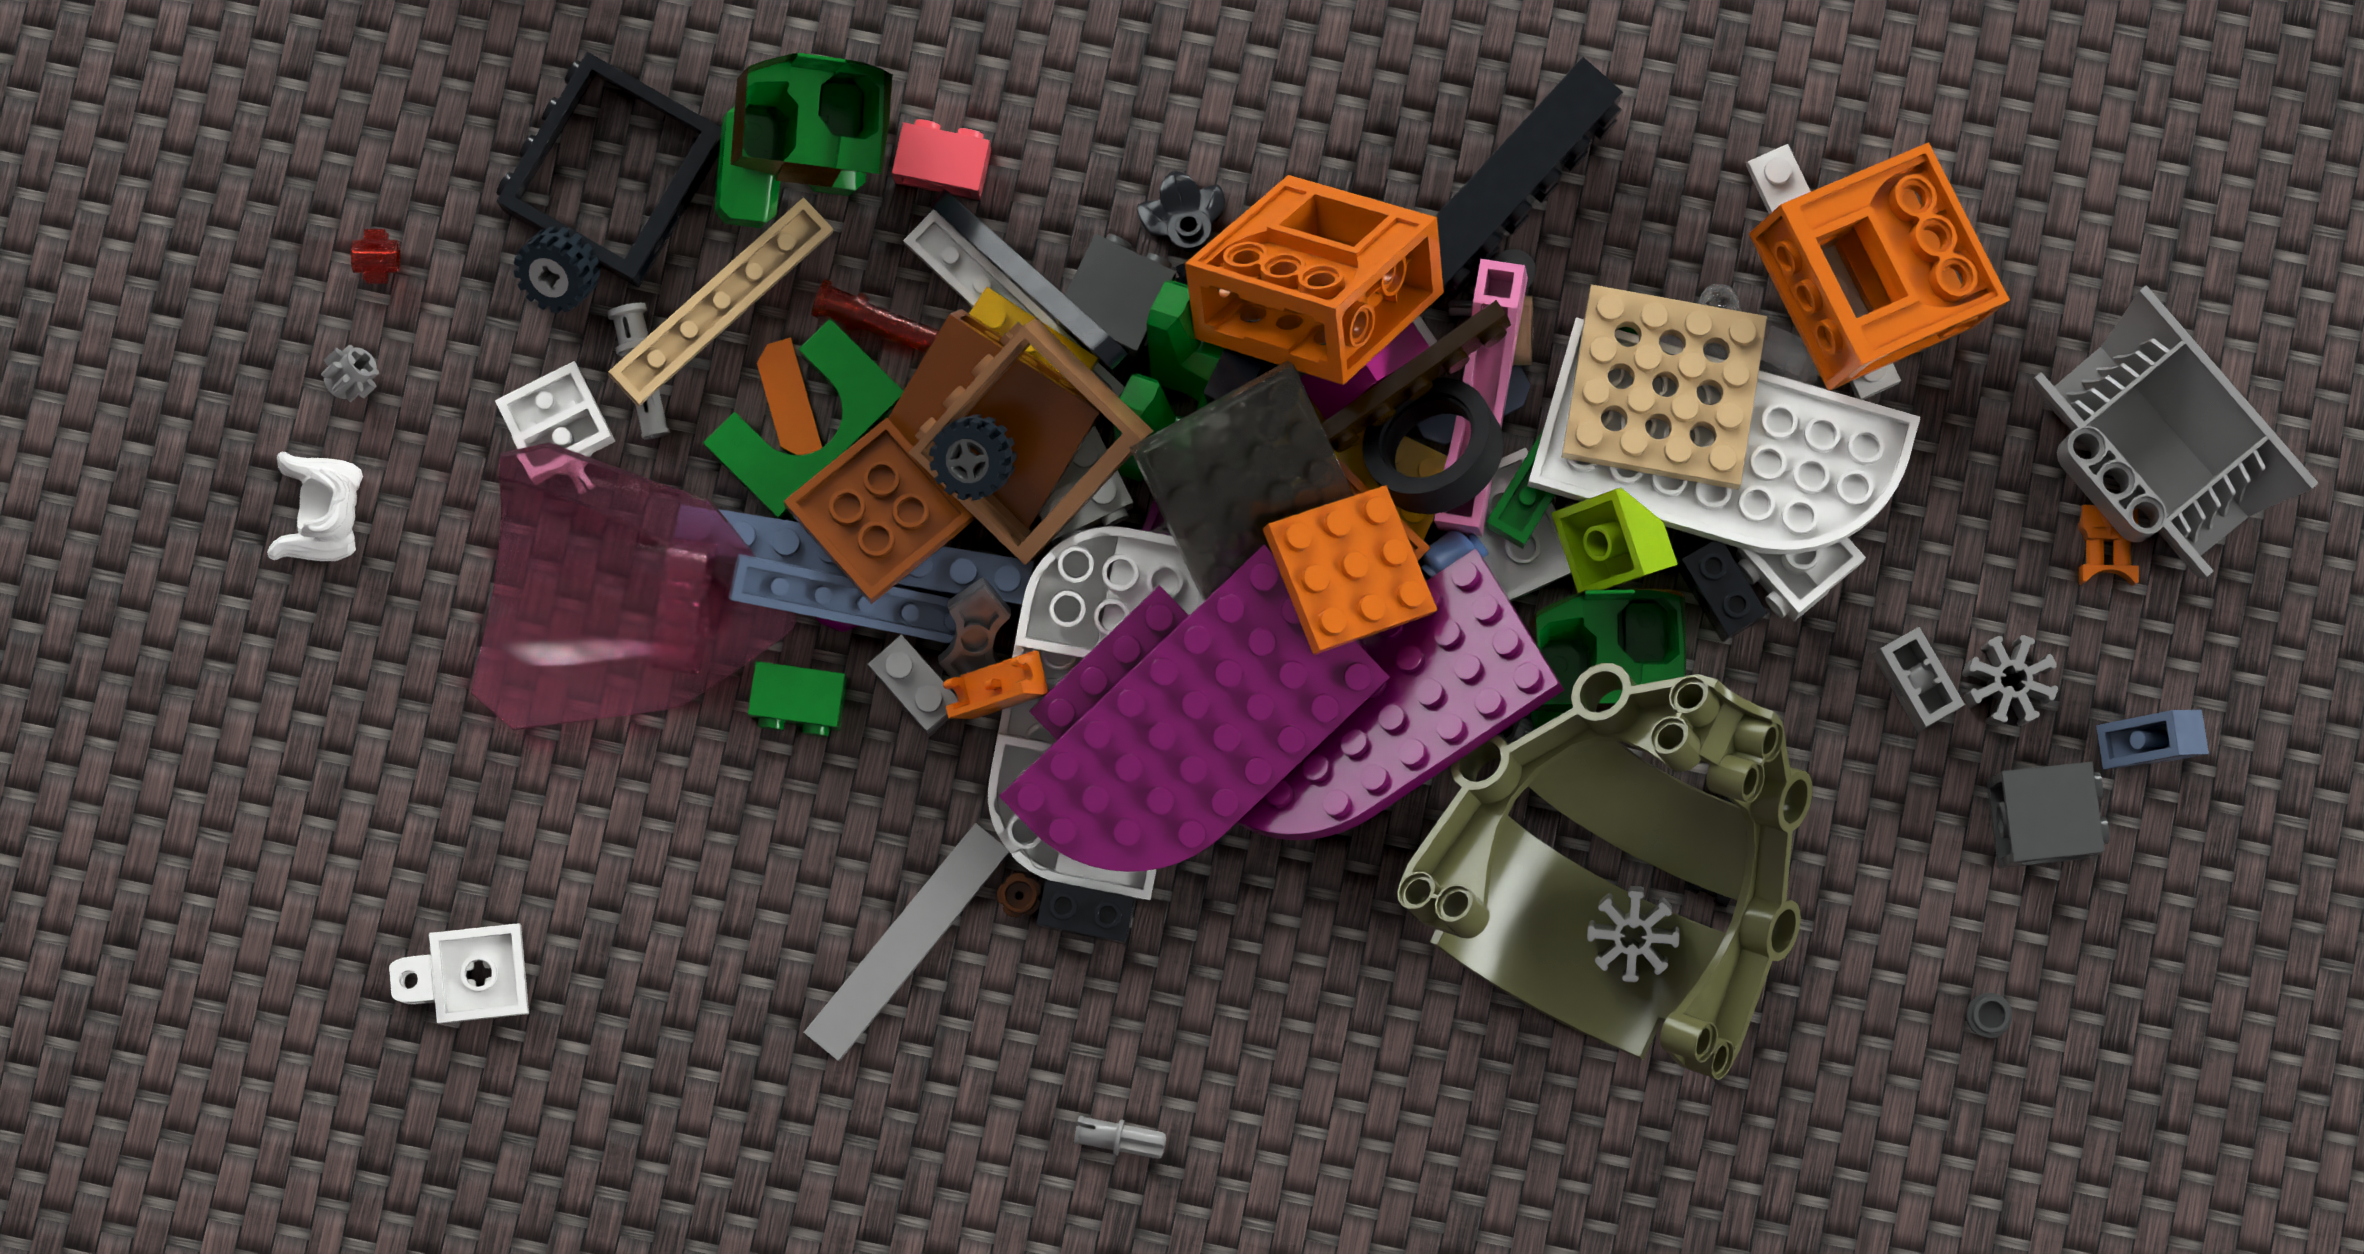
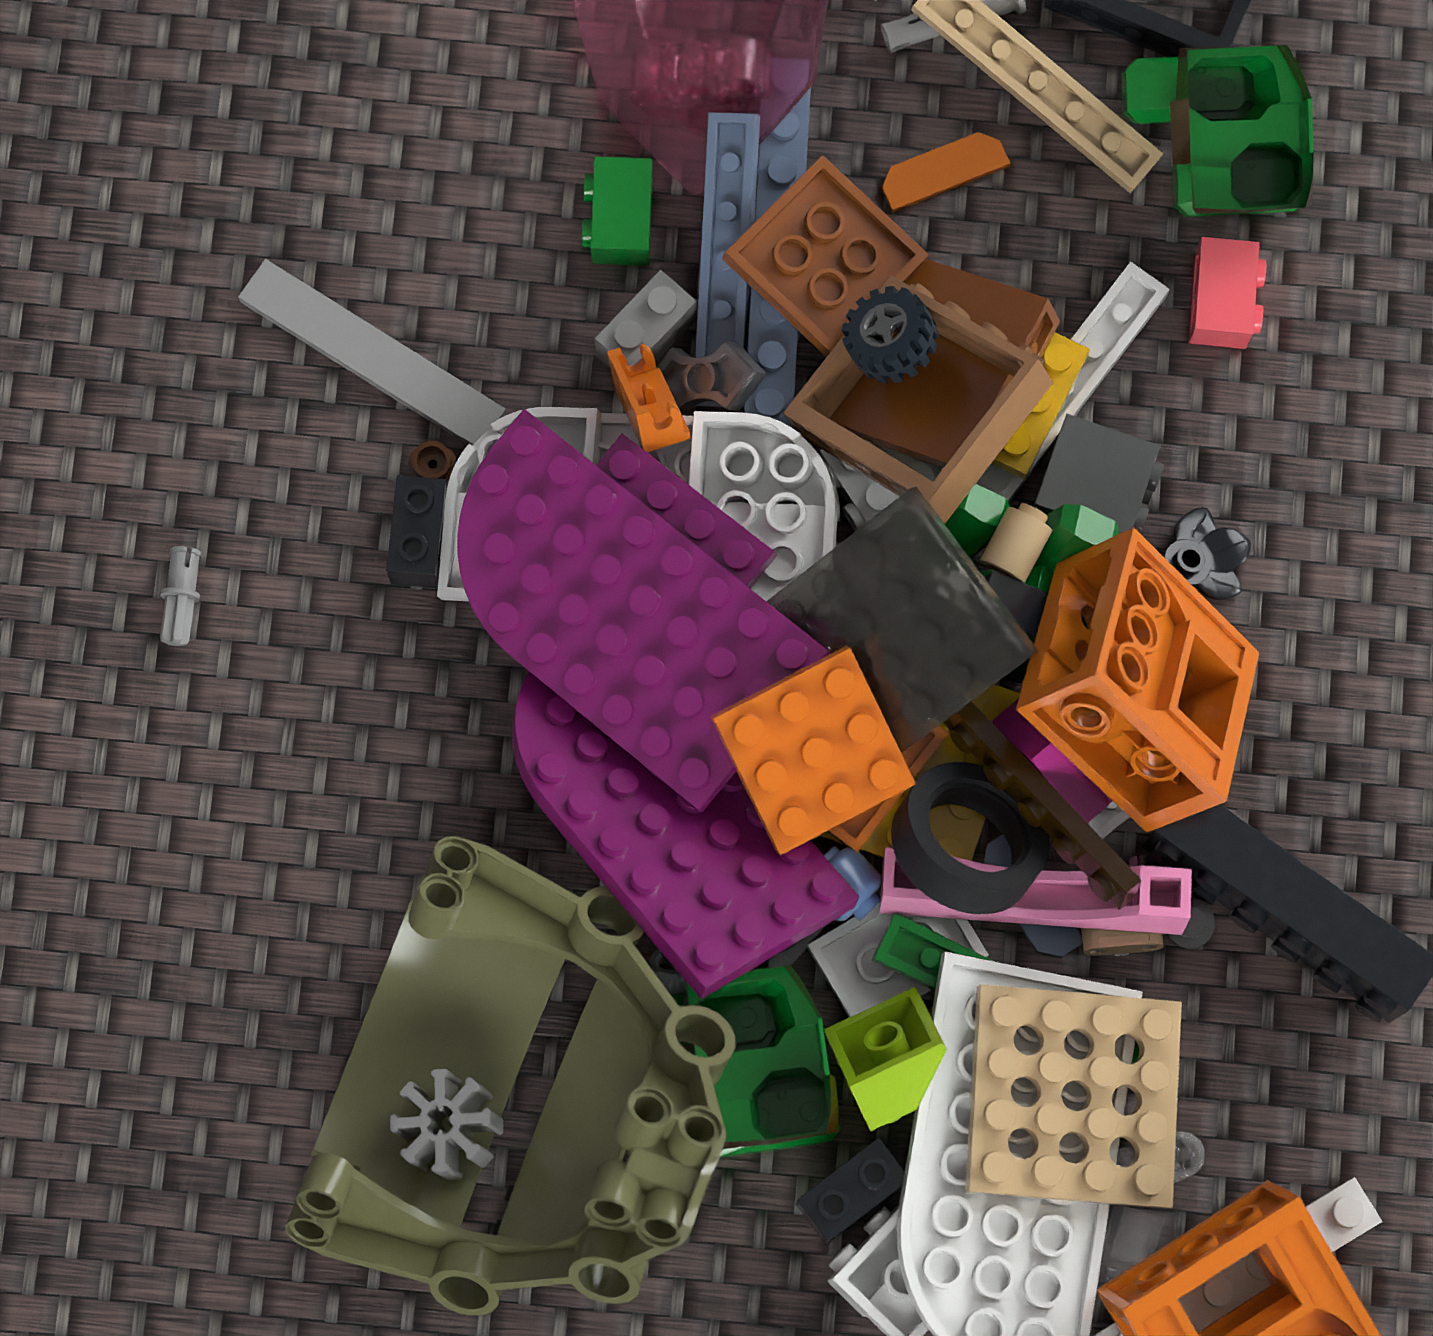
camera: 80 degrees right, 5 degrees down
green arch [703,319,904,521] -> none
clear red pin [811,279,940,353] -> none
beam [929,189,1128,370] -> none
none -> tan brick [979,503,1052,583]

